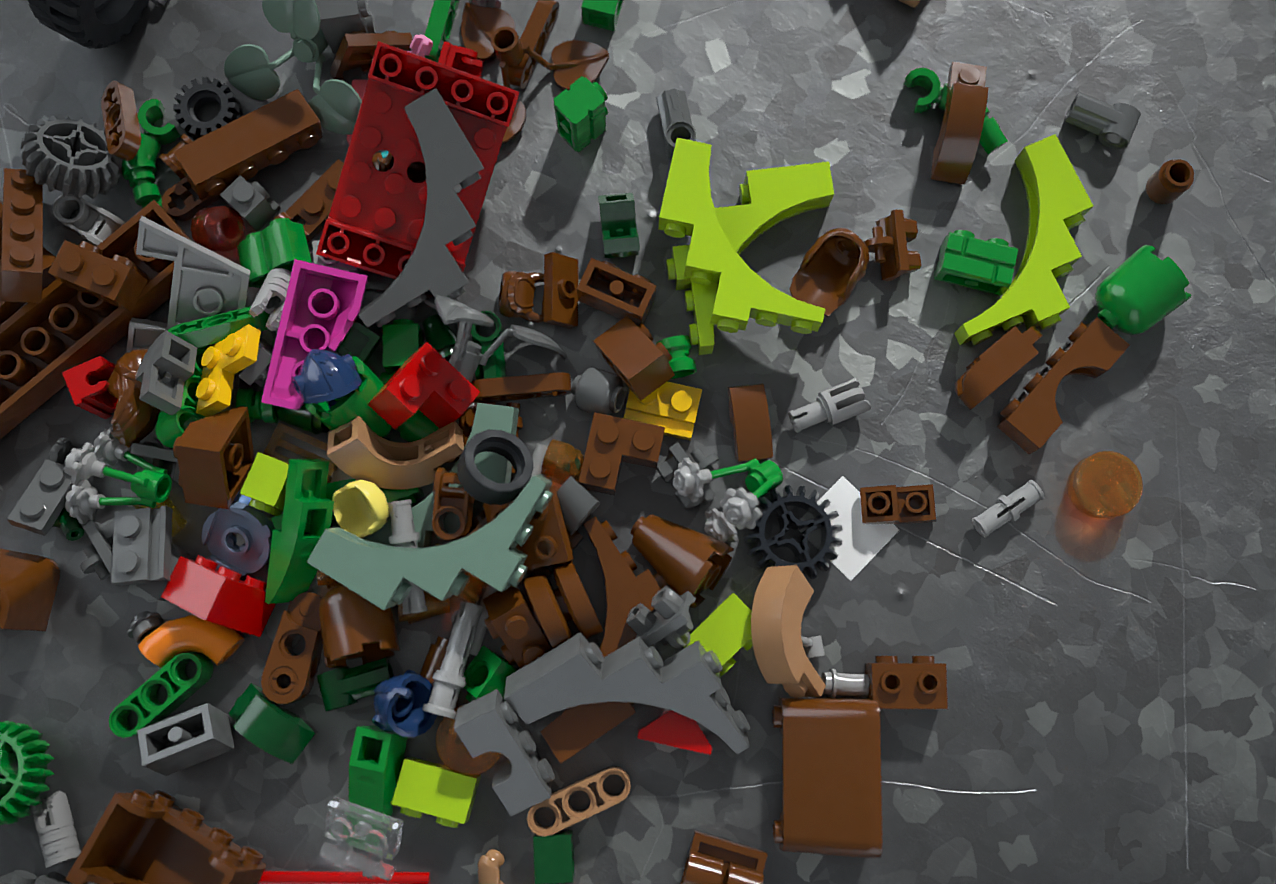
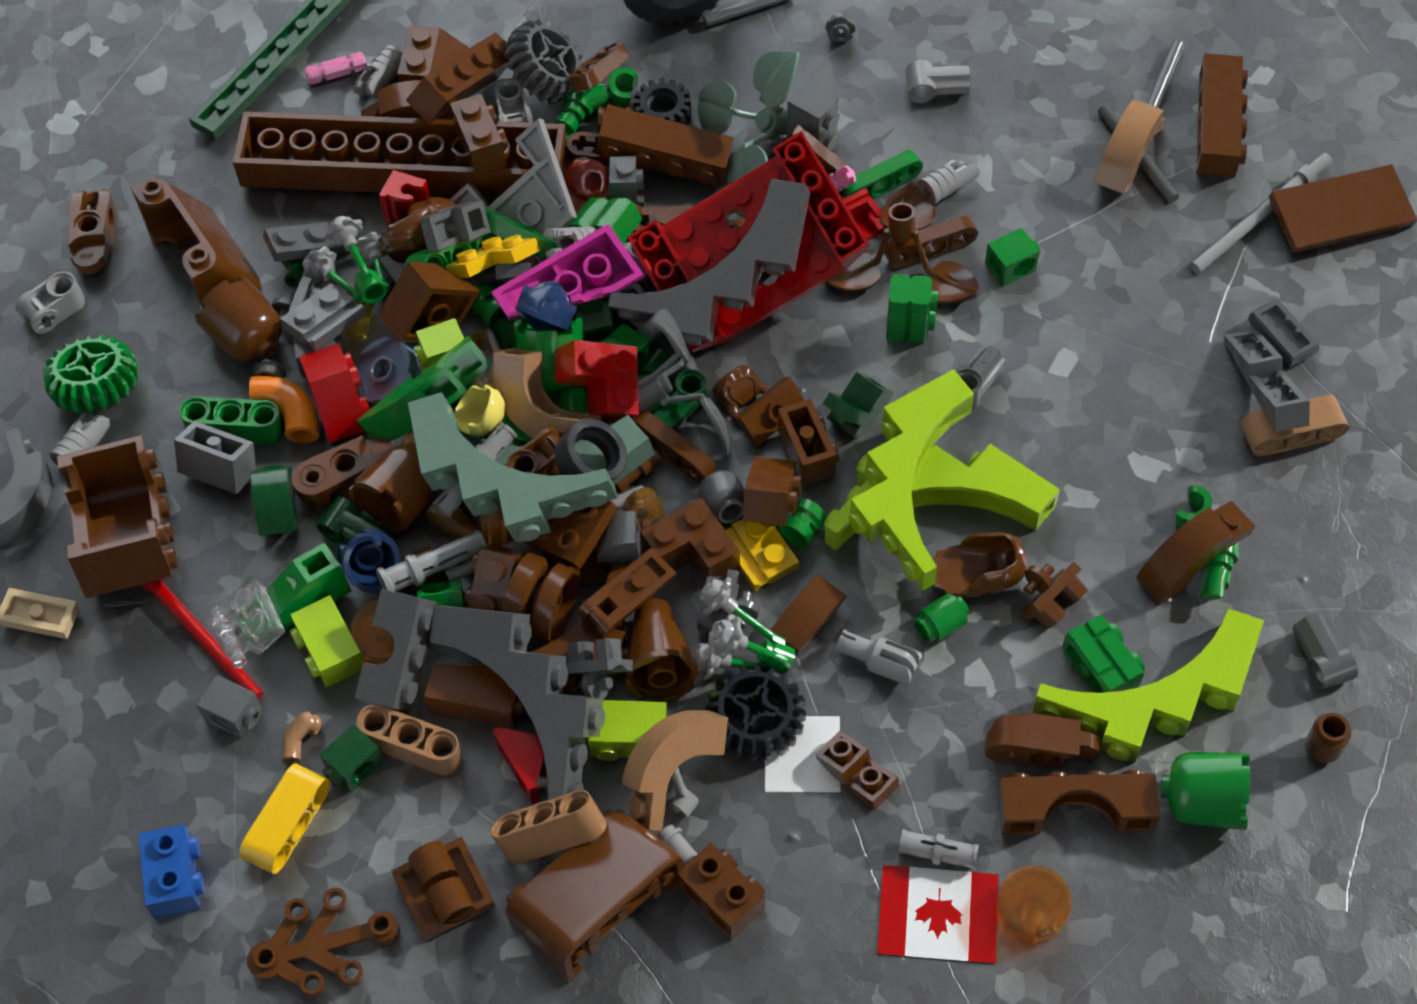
camera: 50 degrees right, 20 degrees down
none -> reddish brown cylinder [195,276,283,363]
none -> medium nougat beam [490,790,607,865]
none -> reddish brown plate [577,548,676,638]
none -> sticker [877,865,999,964]
none -> green brick [913,593,969,644]

